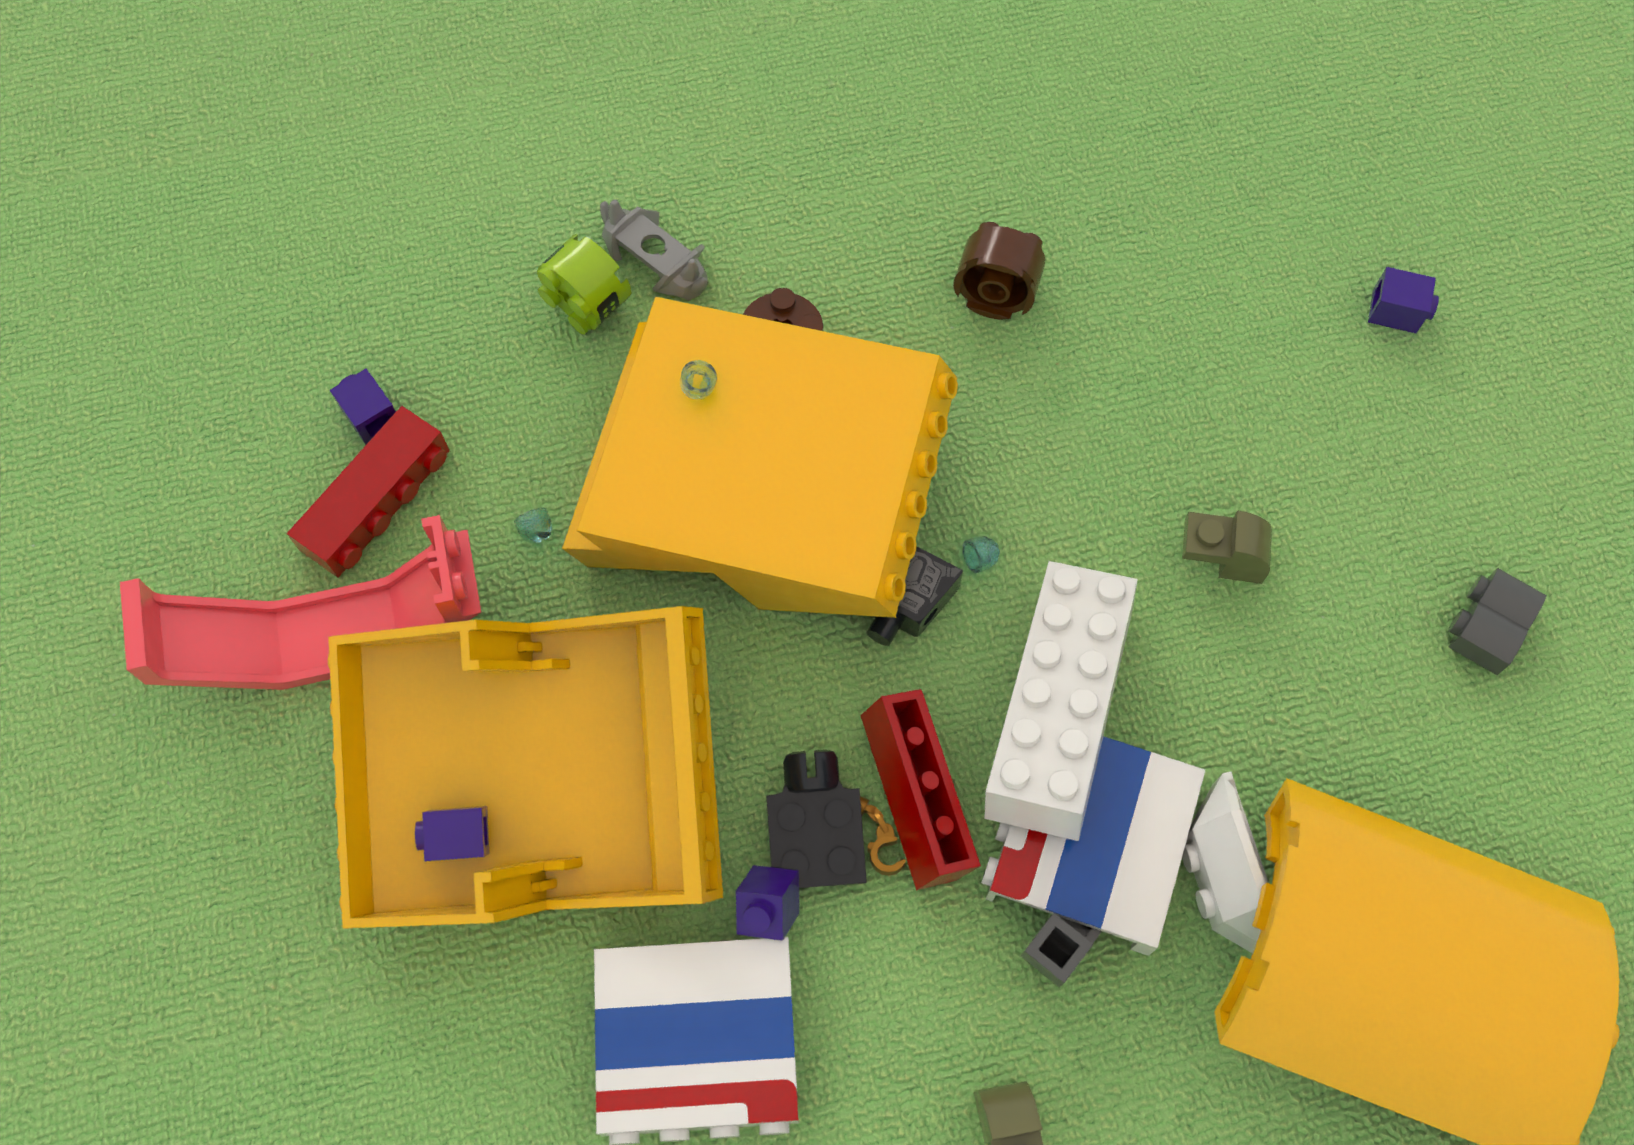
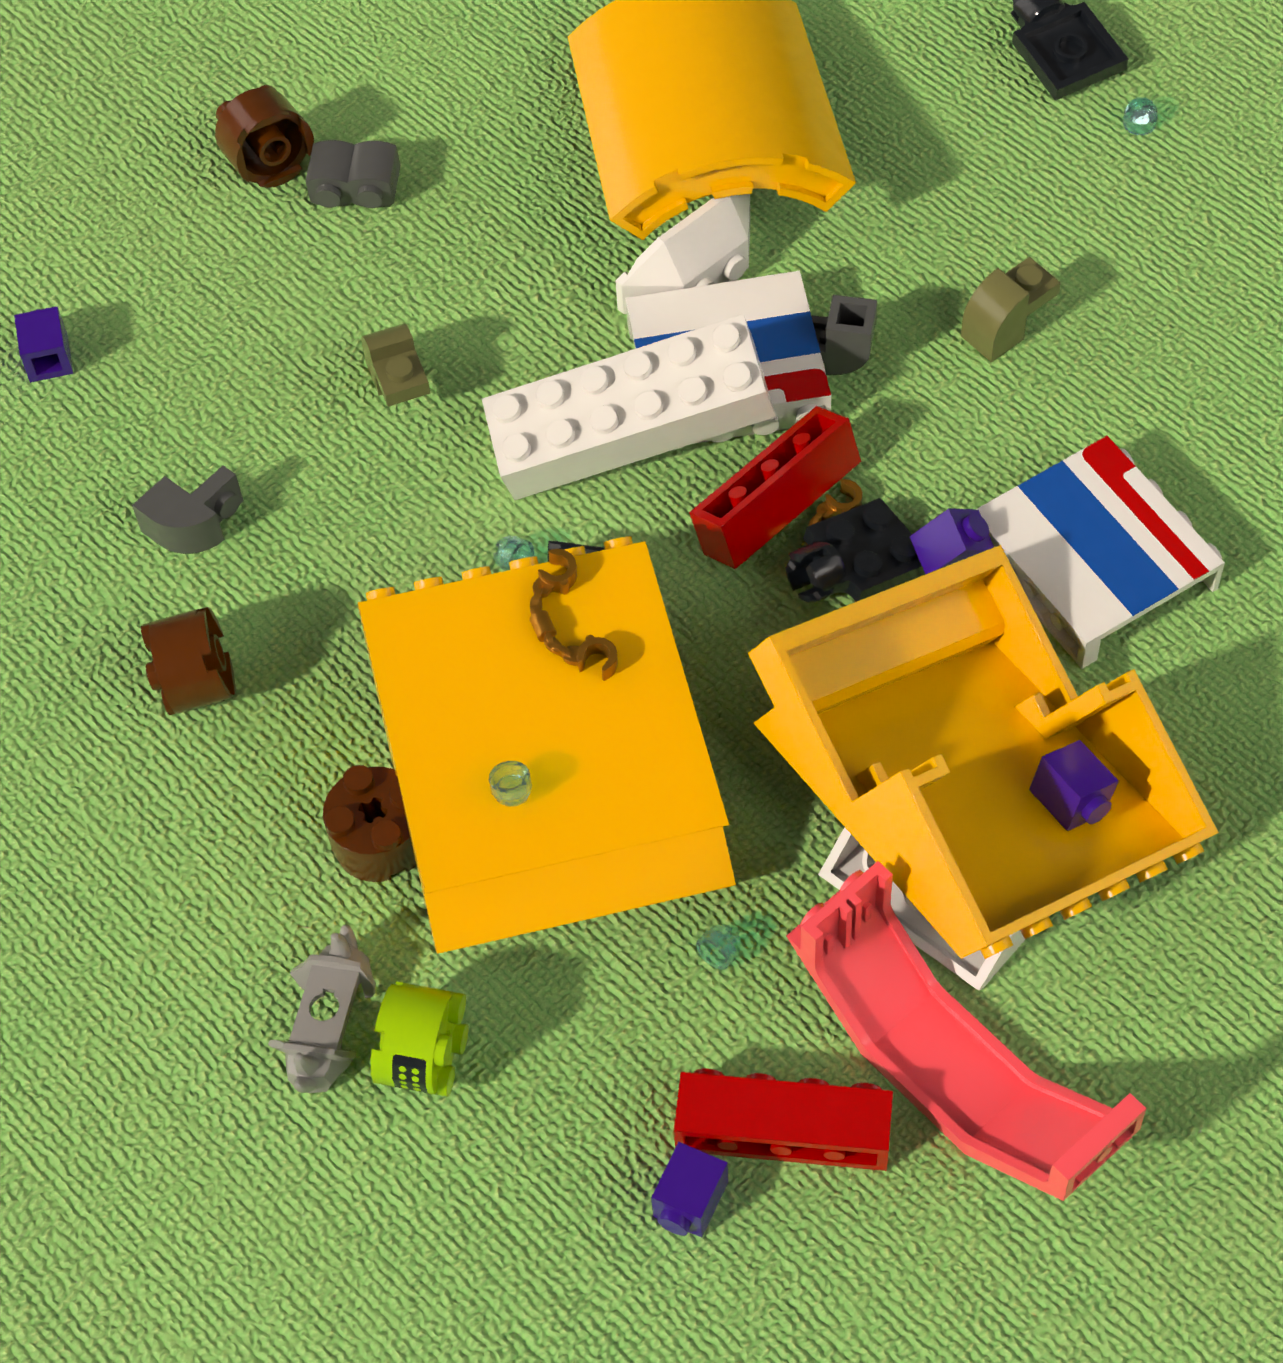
camera: 115 degrees left, 10 degrees down
none -> dark grey brick [132,465,244,554]
none -> reddish brown brick [215,85,314,188]
none -> pearl gold piece [529,549,618,681]

